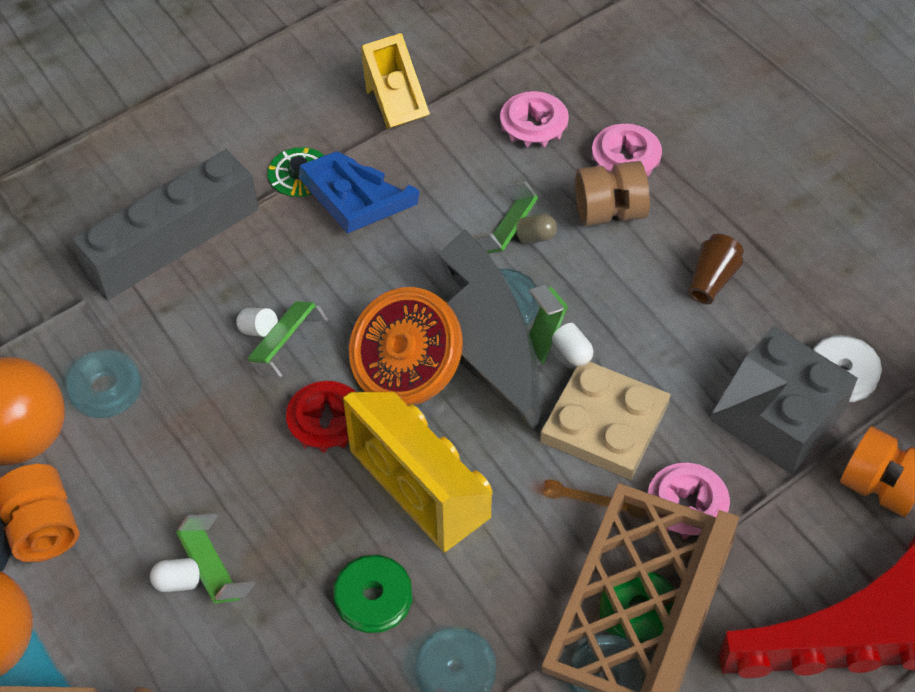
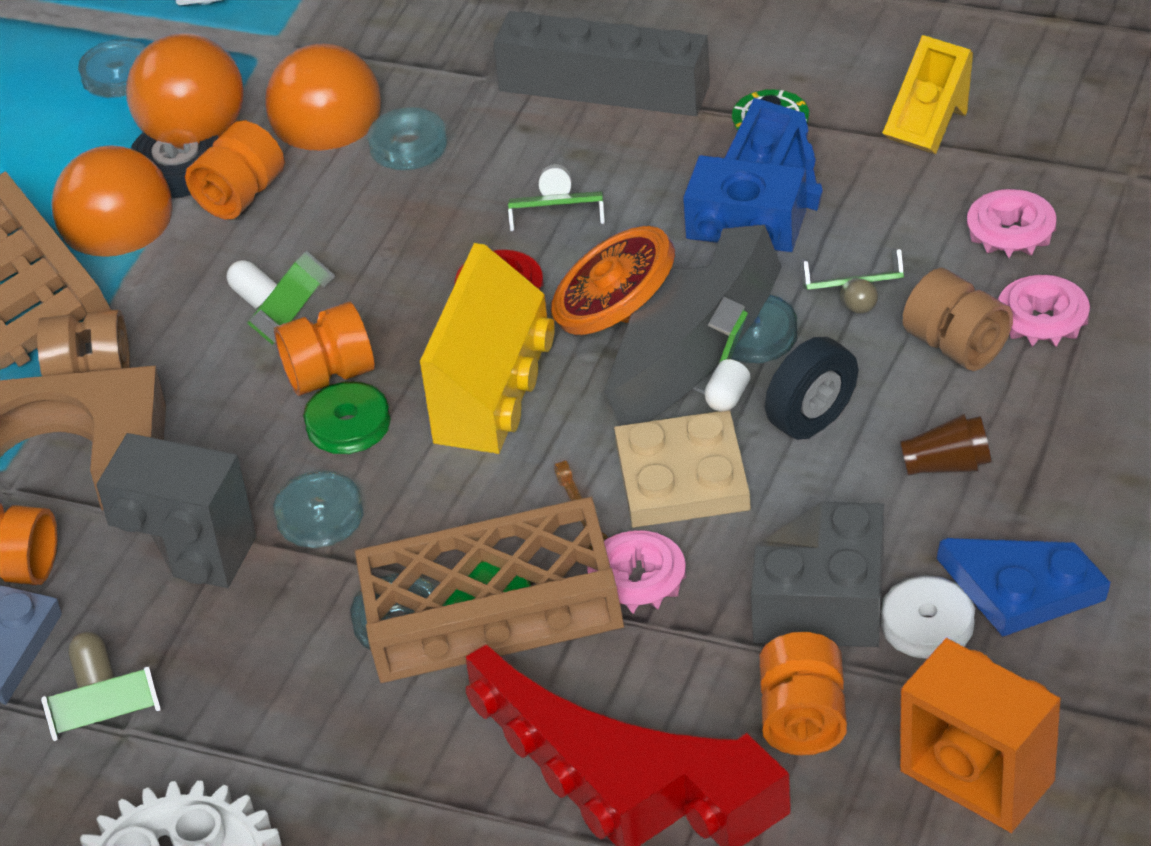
camera: 60 degrees right, 10 degrees down
none -> orange wheel [274,301,375,396]
none -> blue brick [683,155,807,252]
none -> black bush [764,337,859,440]
none -> blue wing [936,538,1111,637]

